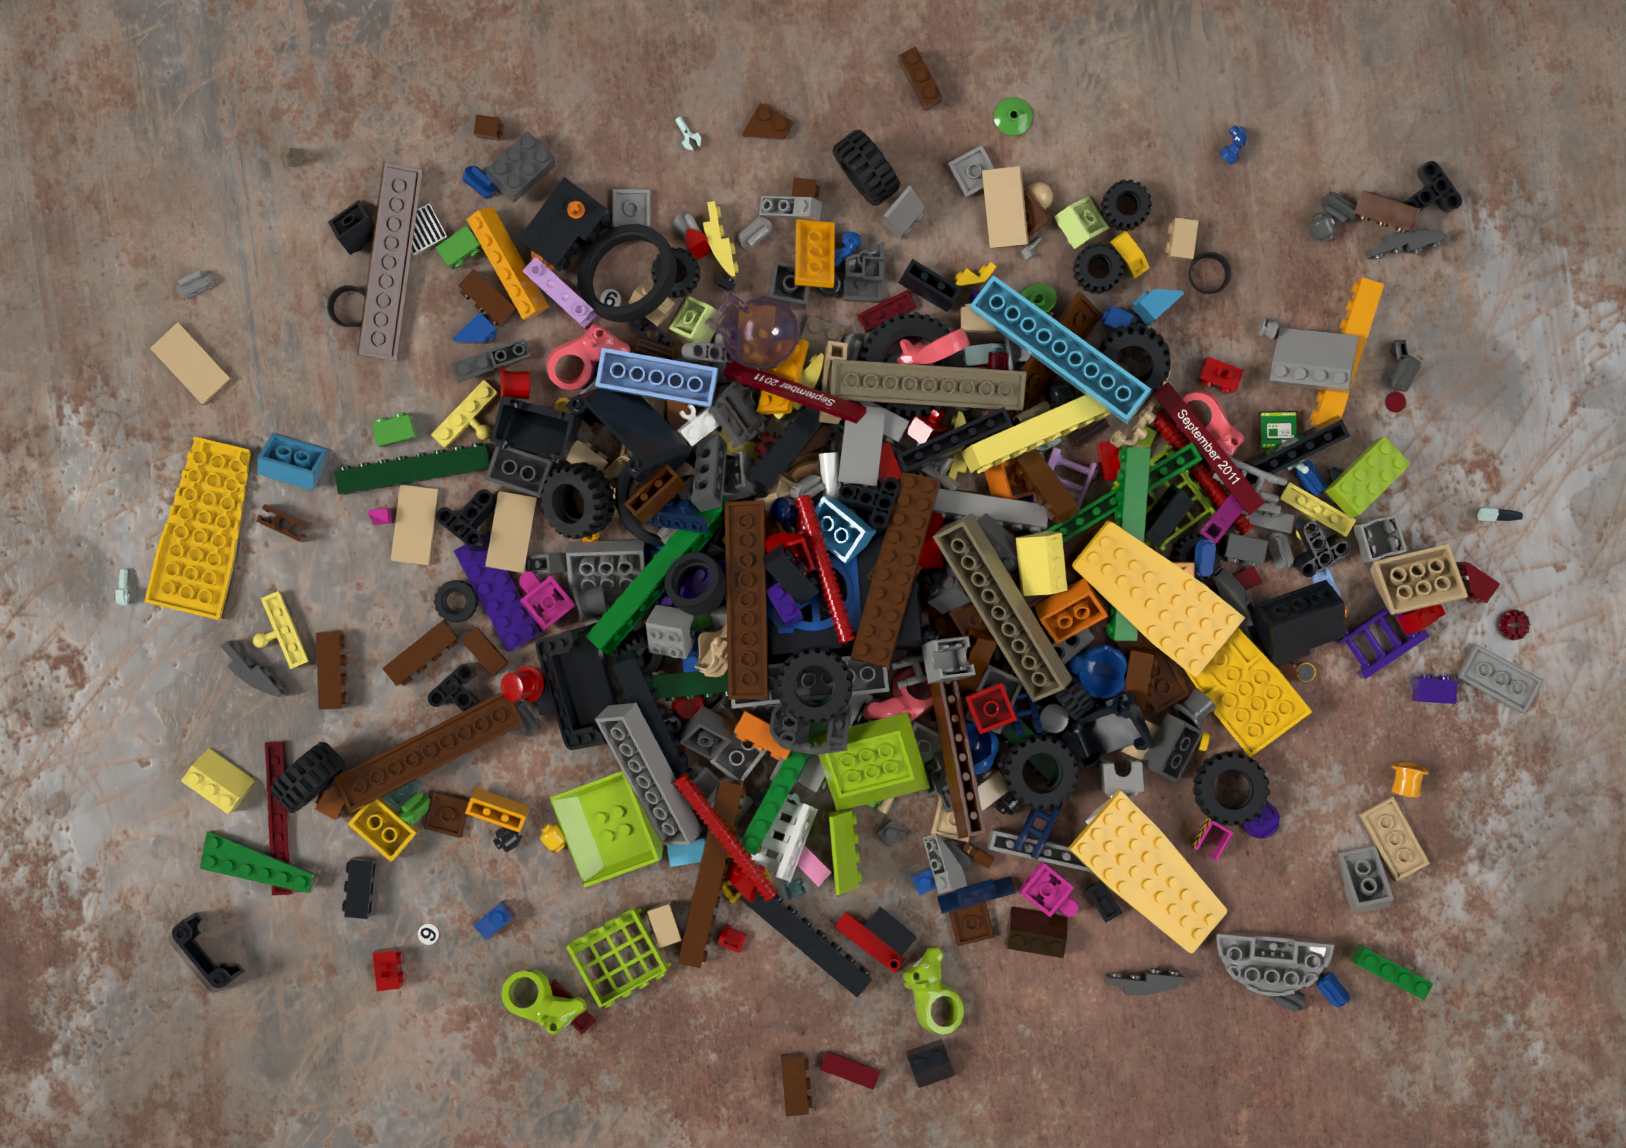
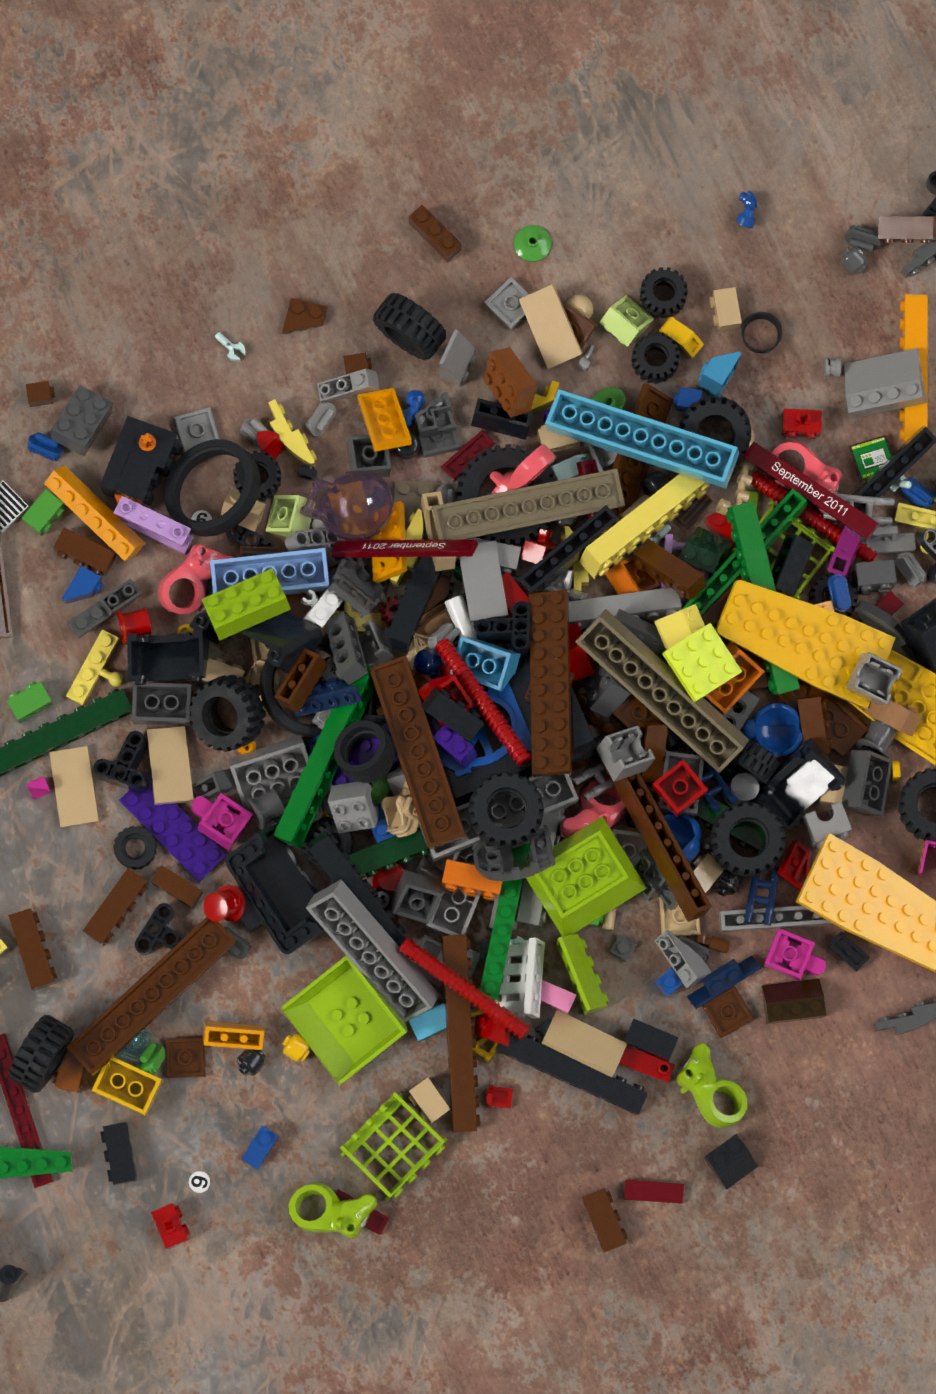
camera: 20 degrees left, 10 degrees down
none -> lime brick [201,568,291,641]
none -> dark orange brick [483,347,537,417]
none -> tan tile [542,1010,627,1077]
none -> neon yellow plate [662,623,742,702]
none -> clear green slope [679,526,733,574]
none -> red wing [777,840,811,891]
none -> light grey piece [846,653,903,705]
none -> medium nougat brick [863,696,923,737]

